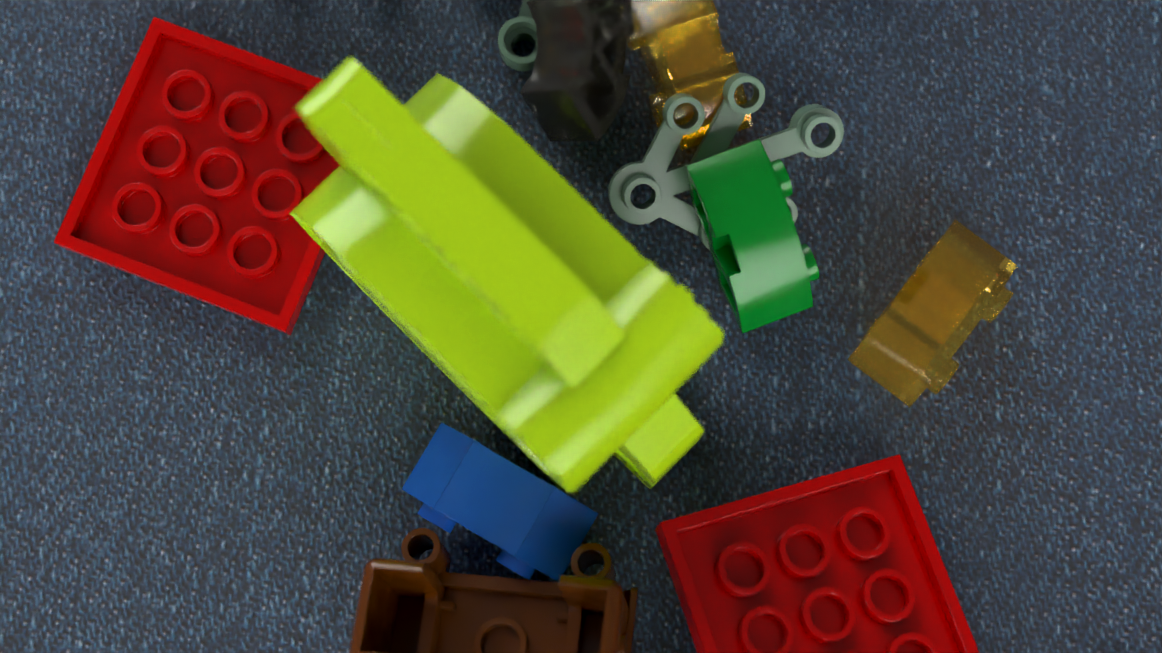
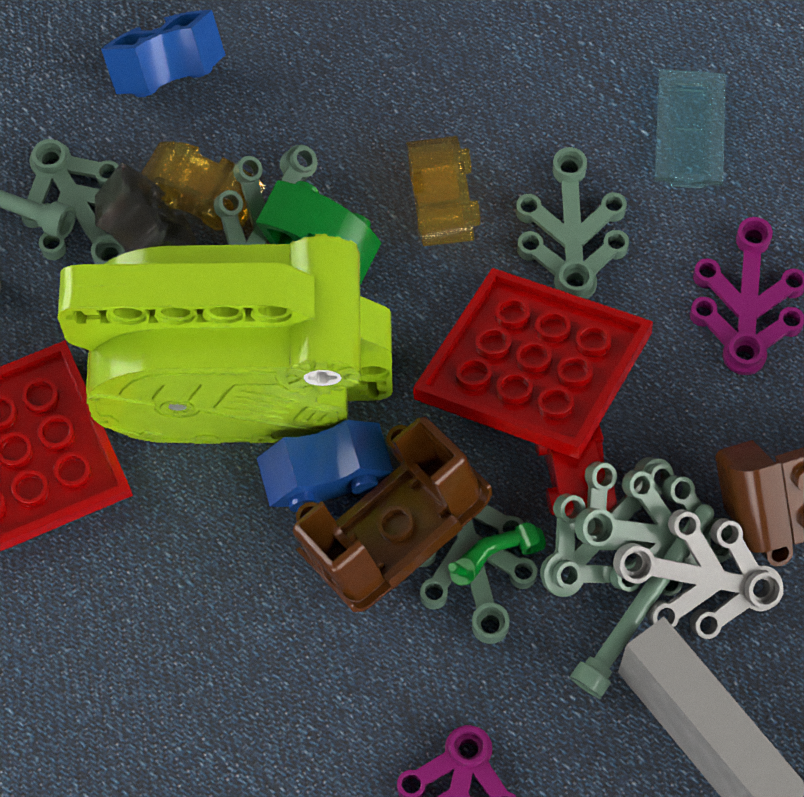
camera: 50 degrees left, 15 degrees down
none -> sand green plant [515,147,629,299]

